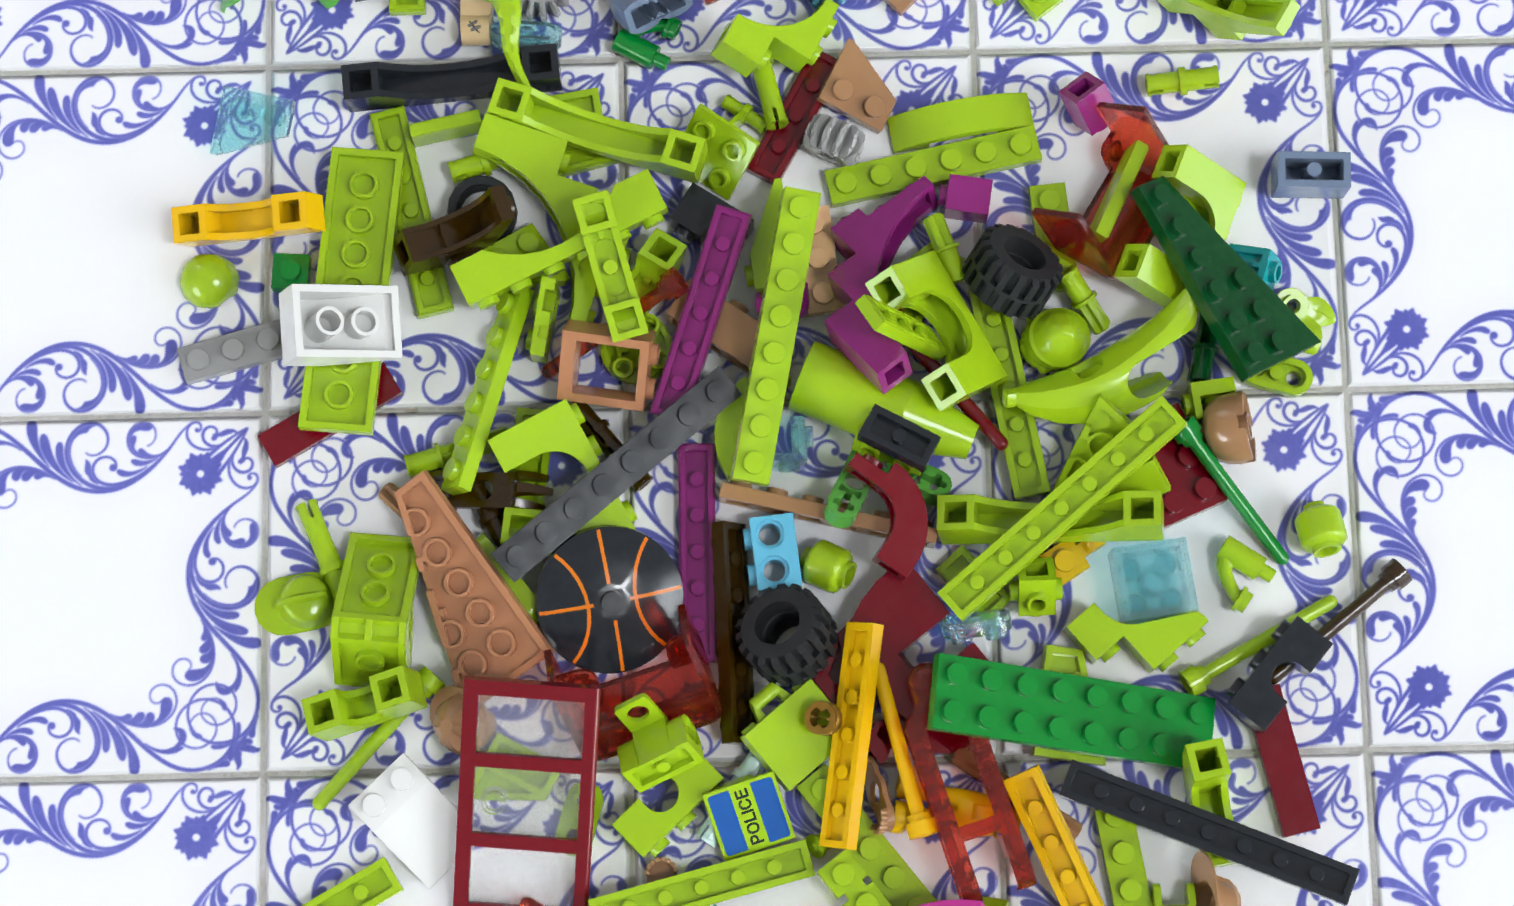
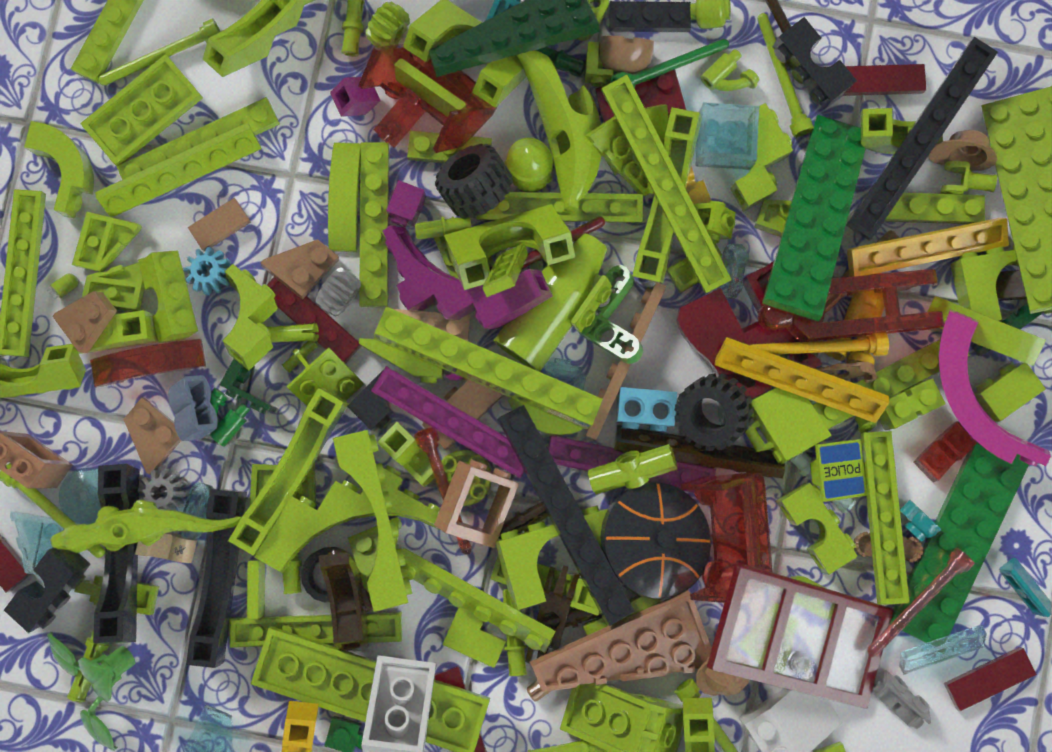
camera: 80 degrees left, 5 degrees up
lime wing [525,276,561,364] -> none
lime slope [572,190,649,343] -> none
lime piece [614,693,705,793] -> none
lime head [799,540,857,594] -> none
pearl gold bush [804,701,843,736] -> none
dark red arch [844,453,928,582] -> none
black plate [857,404,941,473] -> none
lime axle [1060,265,1111,335] -> none
none -> dark green bracket [219,358,277,414]
none -> lime gear [366,2,410,51]
none -> clear red hinge [373,88,430,148]
none -> lime tile [442,607,506,668]
none -> lime piece [588,444,678,495]
none -> black plate [609,1,691,32]

